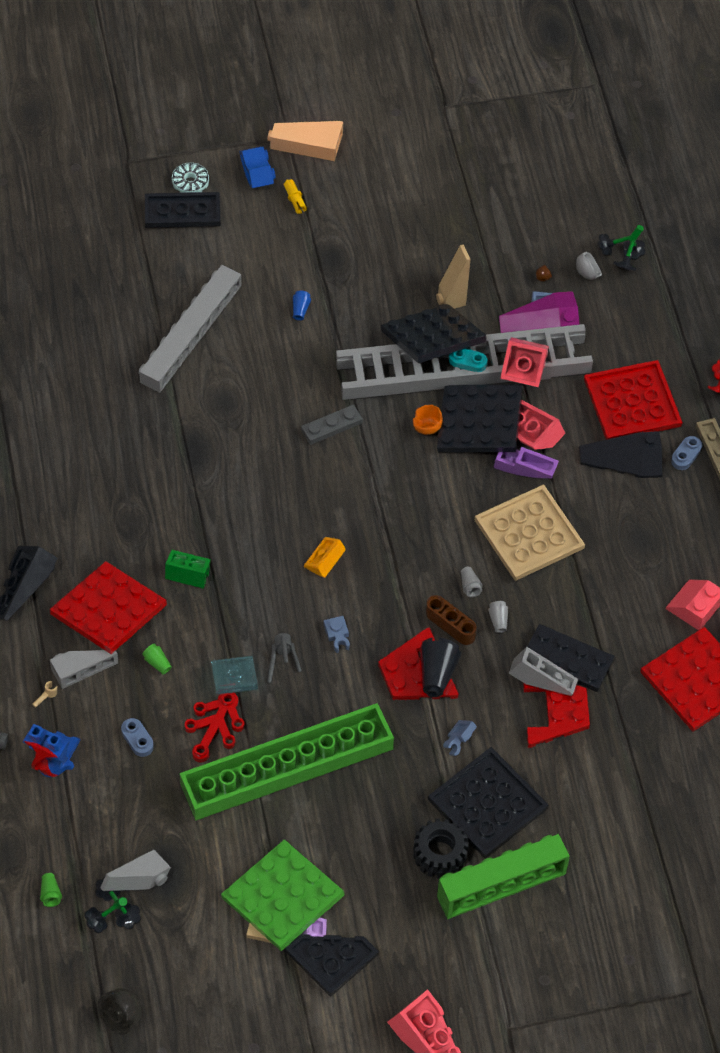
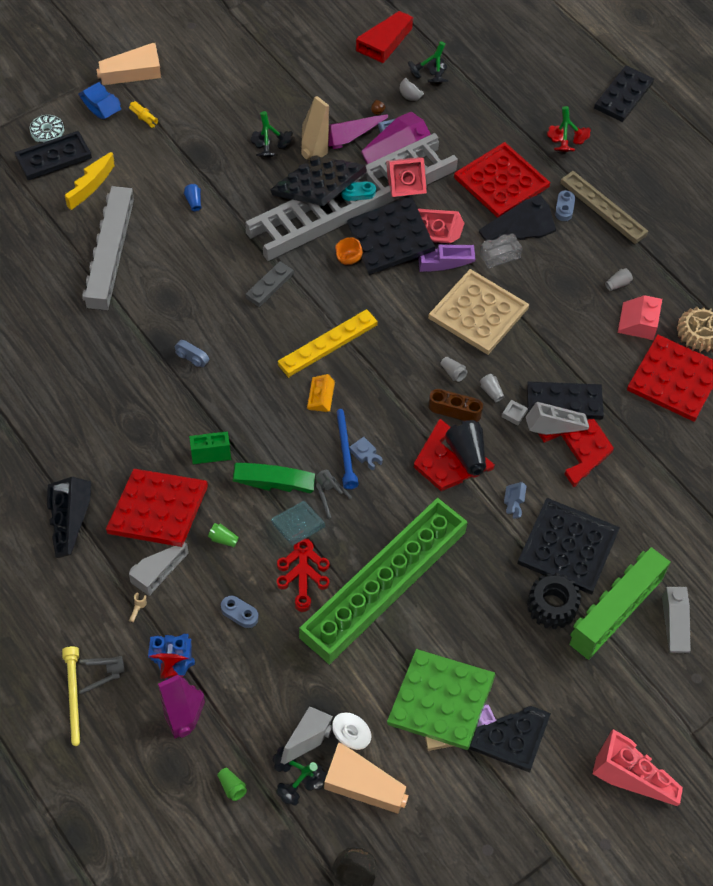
camera: 25 degrees left, 0 degrees up
none -> yellow slope [65,152,115,210]
none -> magenta wedge [158,675,205,738]
none -> sand blue plate [175,340,209,367]
none -> green slope [233,463,315,494]
none -> black plant [250,111,293,157]
none -> yellow plate [278,309,378,378]
none -> light nougat slope [324,743,409,814]
none -> magenta wedge [328,114,388,149]
none -> white dish [332,713,371,750]
none -> blue piece [337,409,359,489]
none -> red slope [356,11,413,63]
none -> clear brick [480,234,522,269]
none -> light grey plate [502,400,528,425]
none -> light grey cone [605,268,633,291]
none -> light grey slope [662,587,691,653]

